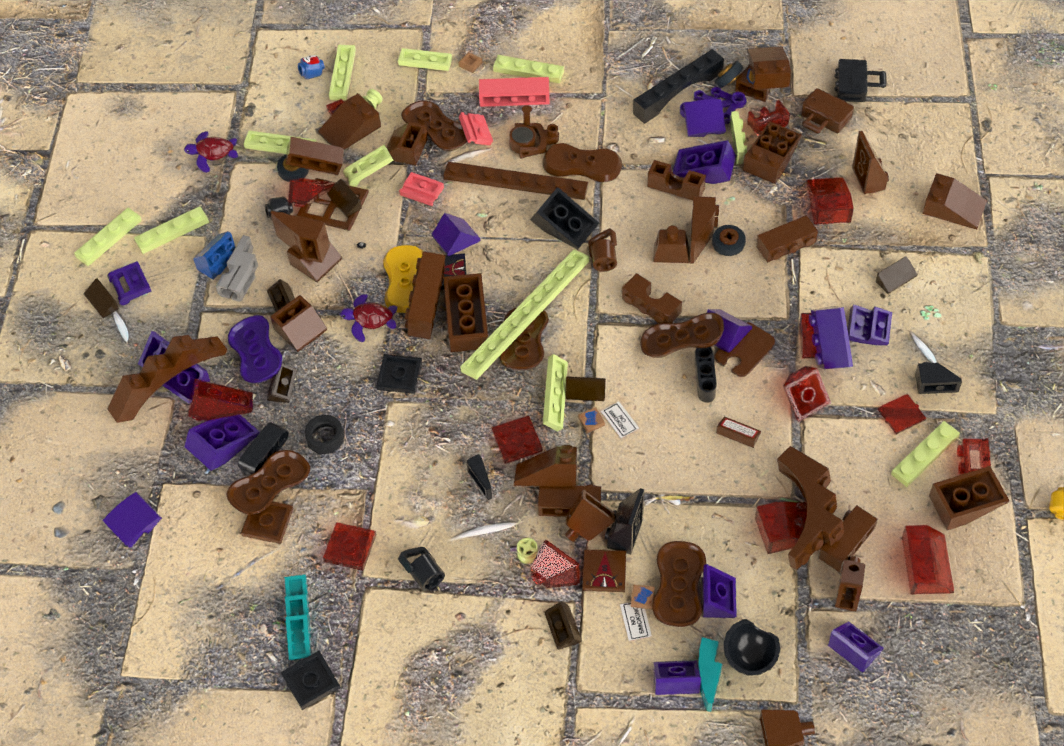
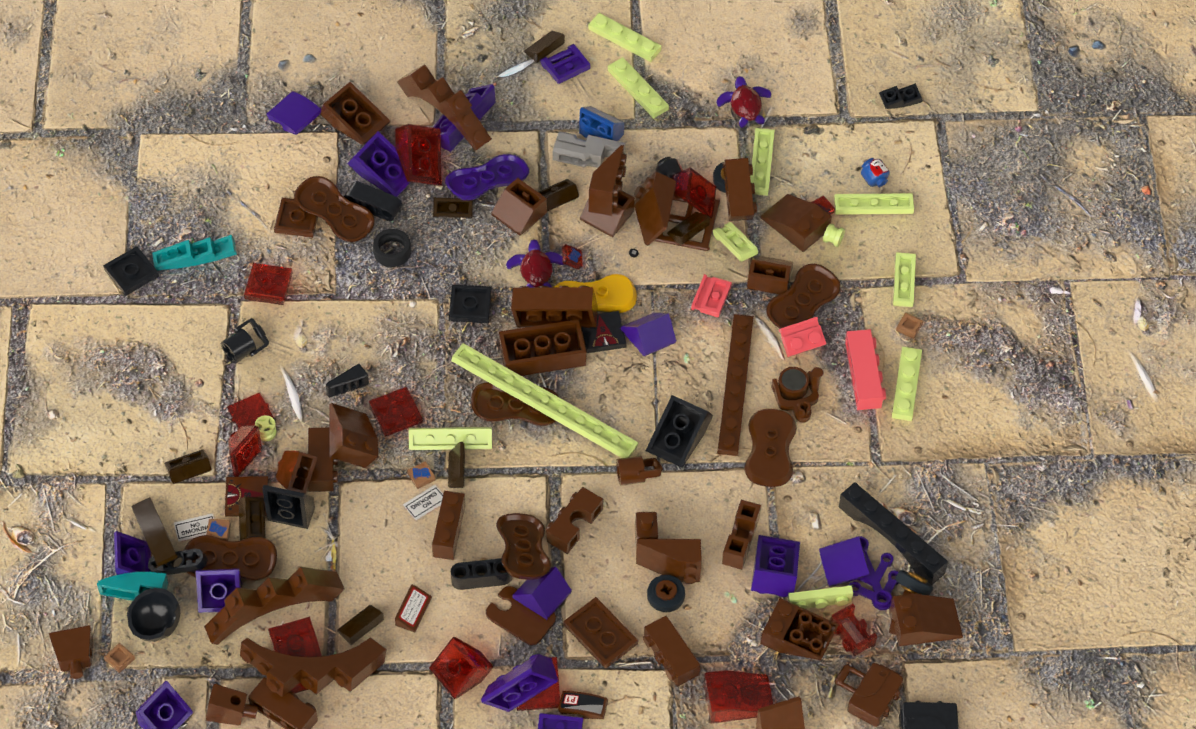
camera: 80 degrees right, 0 degrees up
none -> medium nougat tile [104,642,135,673]
none -> dark brown slope [131,497,178,567]
none -> black beam [148,549,208,575]
none -> reddish brown arch [204,567,345,645]
none -> clear red piece [227,393,274,434]
none -> dark brown slope [239,496,266,540]
none -> reddish brown slope [320,82,391,145]
none -> dark brown slope [337,605,384,645]
none -> reddish brown brick [432,490,465,560]
none -> slope [558,691,608,719]
none -> clear red tile [562,244,583,270]
none -> reddish brown plate [563,597,638,669]
none -> reddish brown slope [634,172,676,246]
none -> black slope [879,83,923,109]

